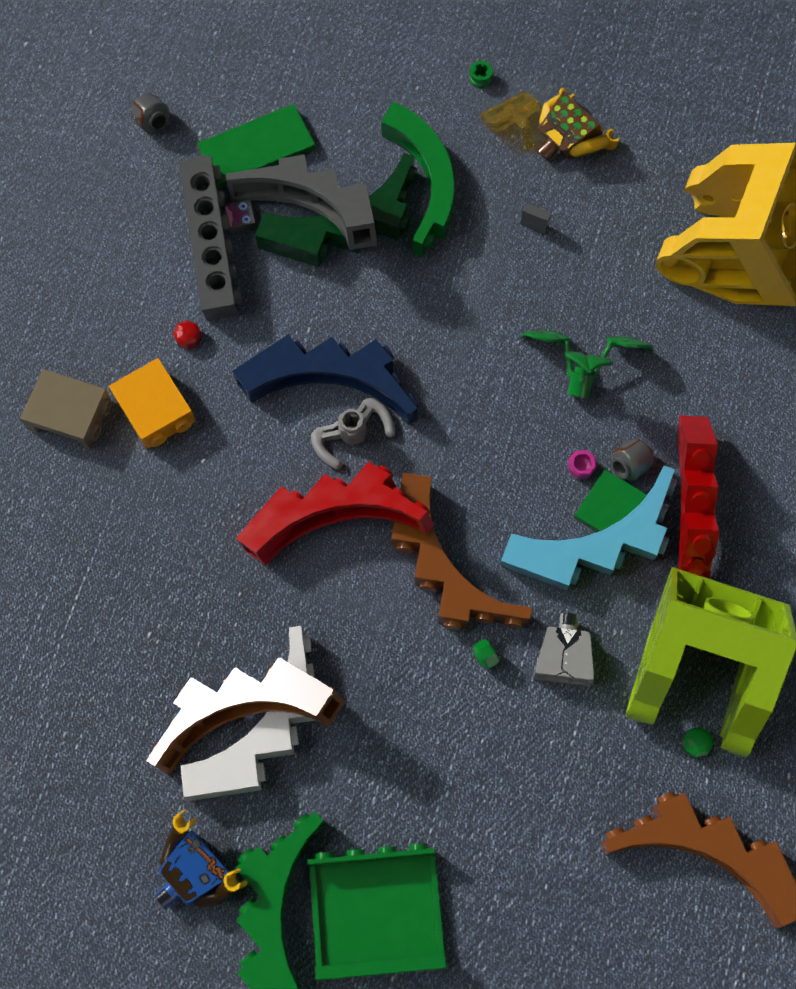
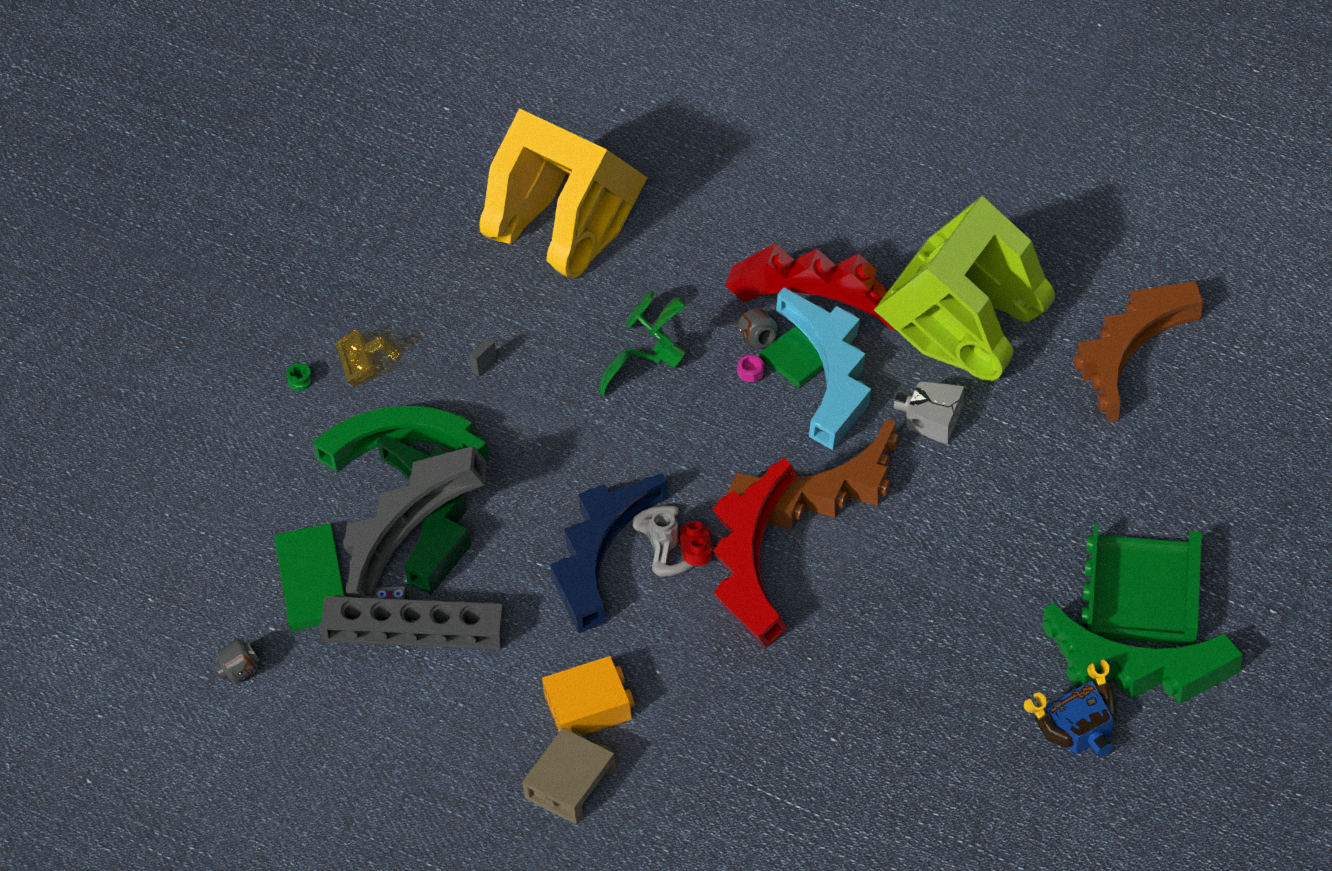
camera: 75 degrees left, 20 degrees down
arch [146,658,346,776] -> none
red tile [173,320,202,350] -> none
white arch [181,626,315,801] -> none
green tile [473,639,500,671] -> none
torso [537,88,620,161] -> none
green tile [681,727,714,759] -> none
none -> red plate [679,521,713,566]

